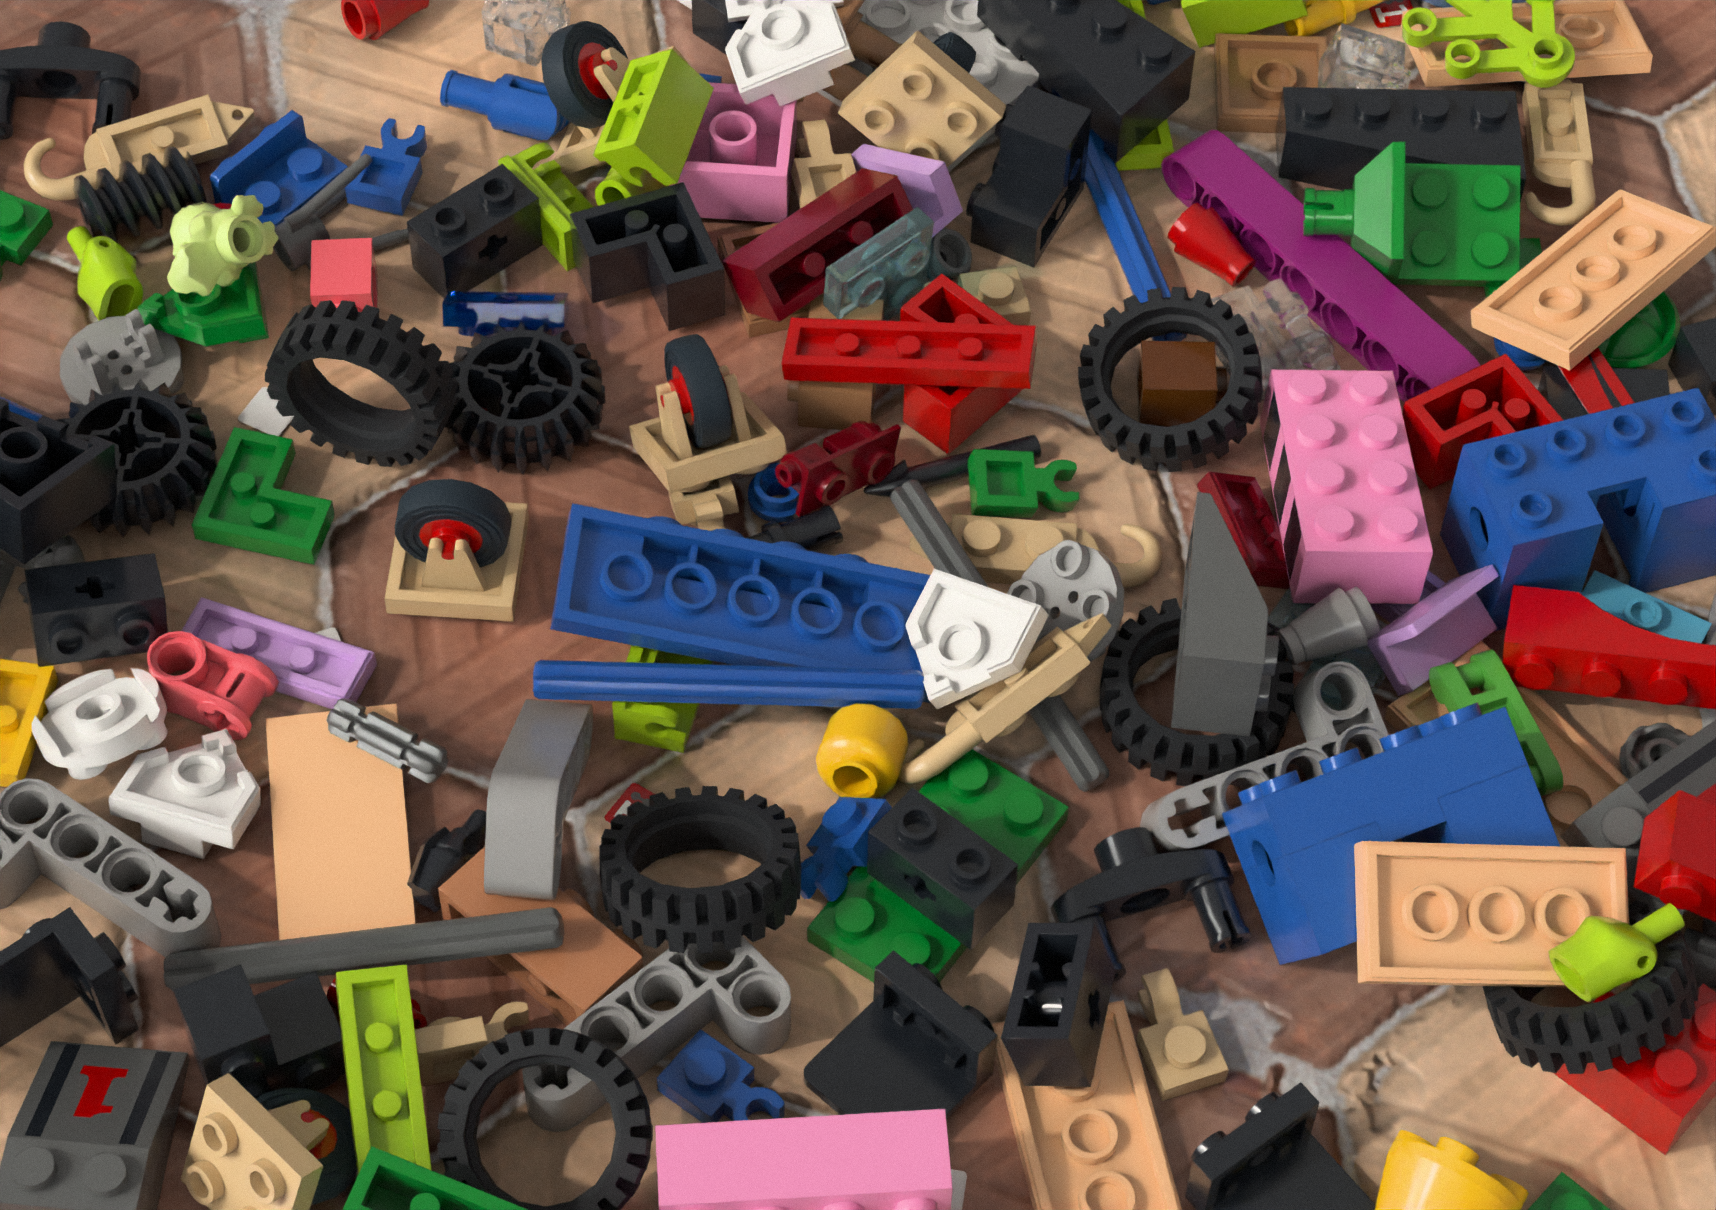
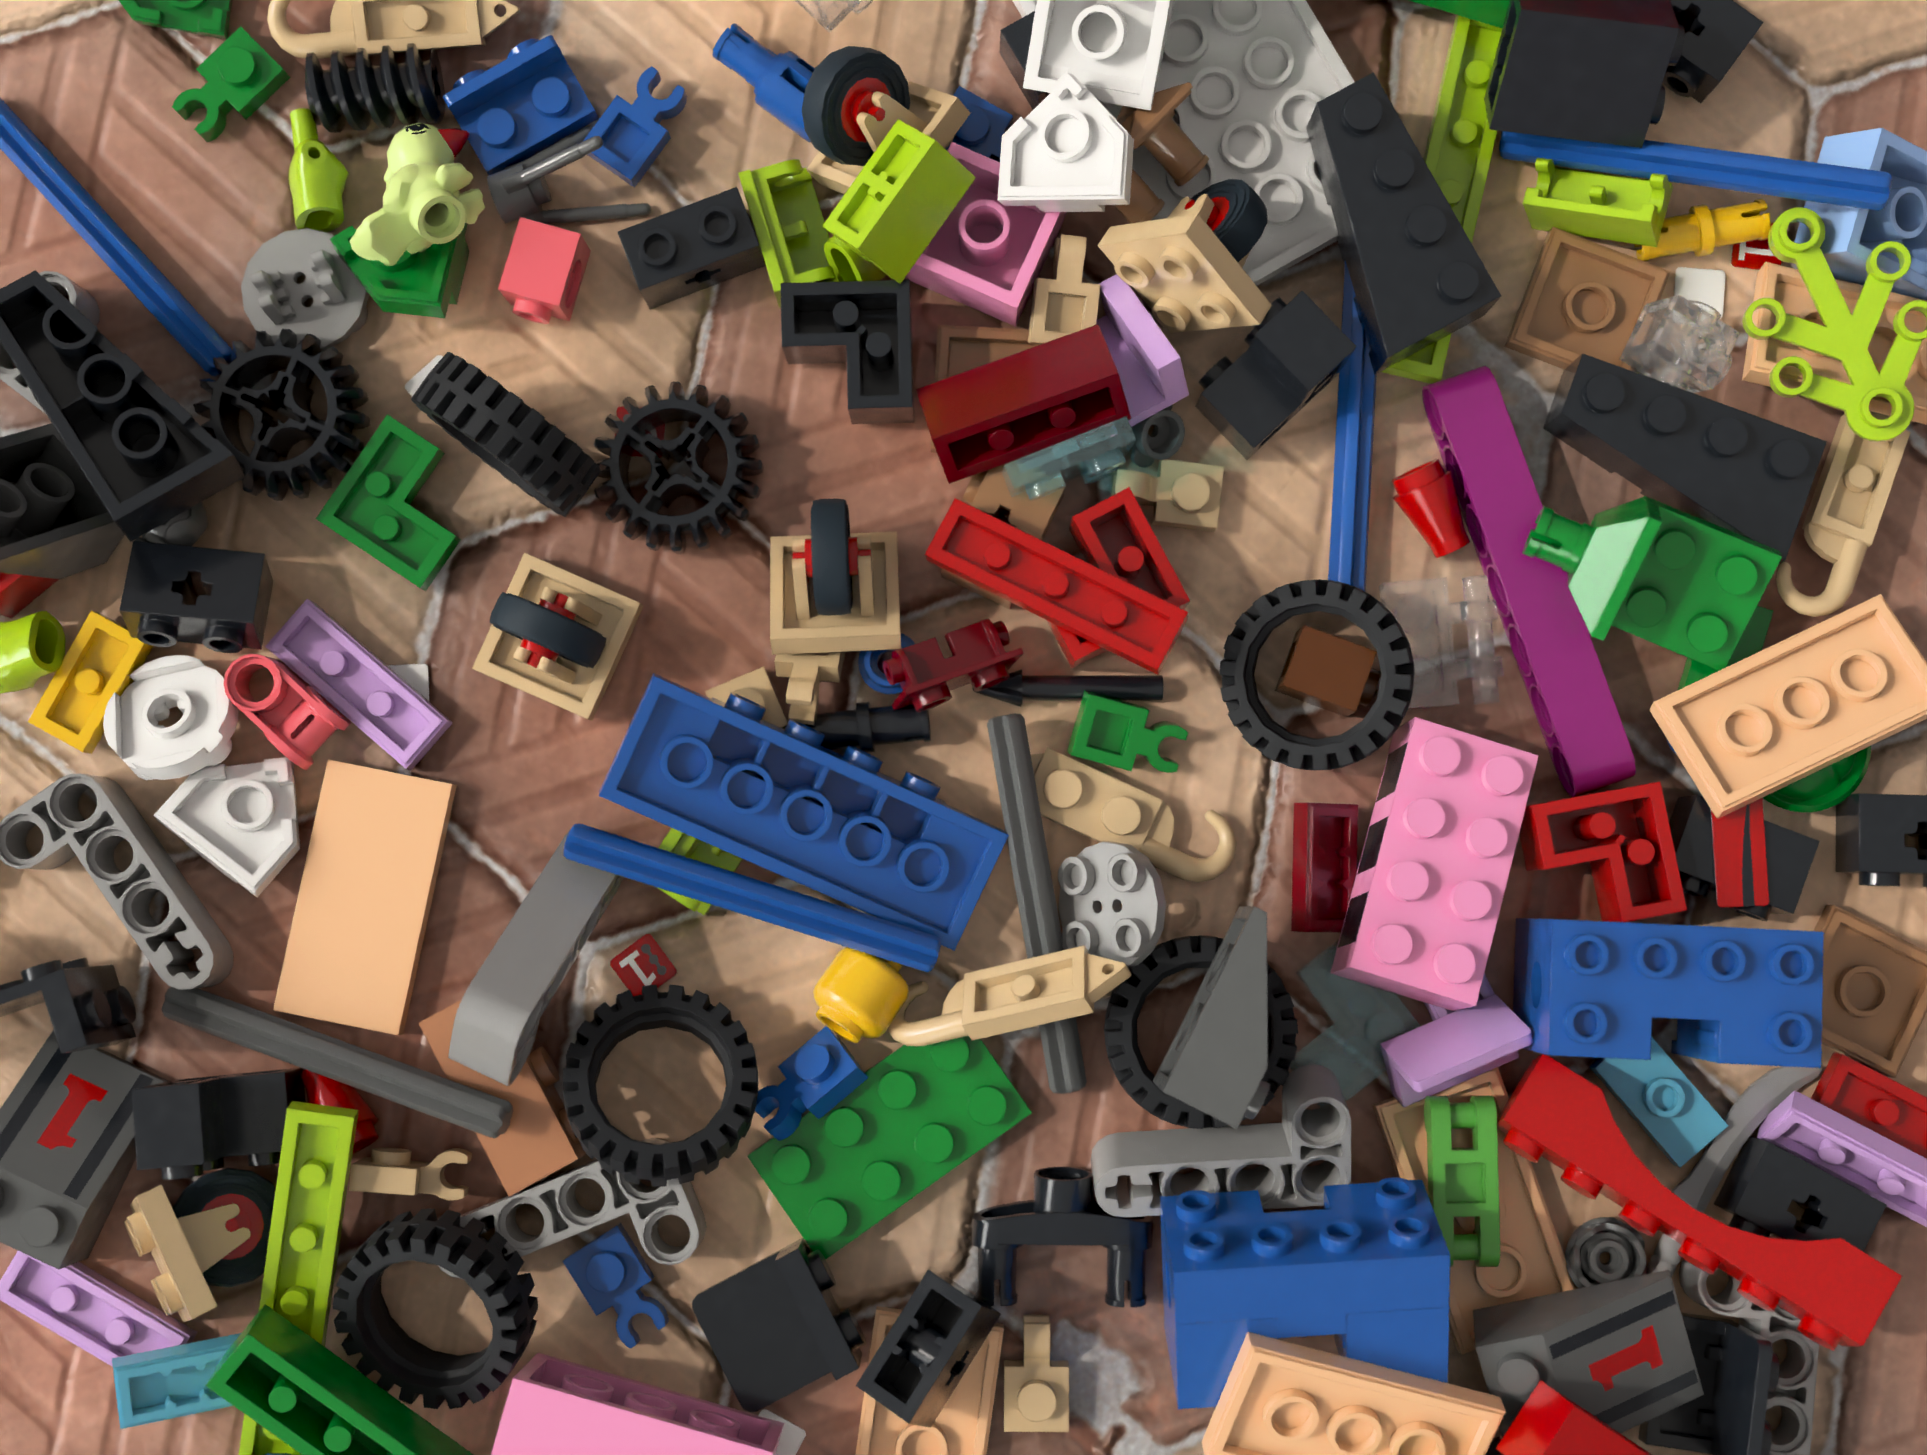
camera: 25 degrees right, 30 degrees up
axle [326,698,449,783] -> none
black piece [407,809,486,913] -> none
clear blue plate [442,291,569,336] -> none
black brick [867,787,1018,950] -> none
white plate [905,569,1049,709] -> none
light grey cone [1277,587,1379,666] -> none

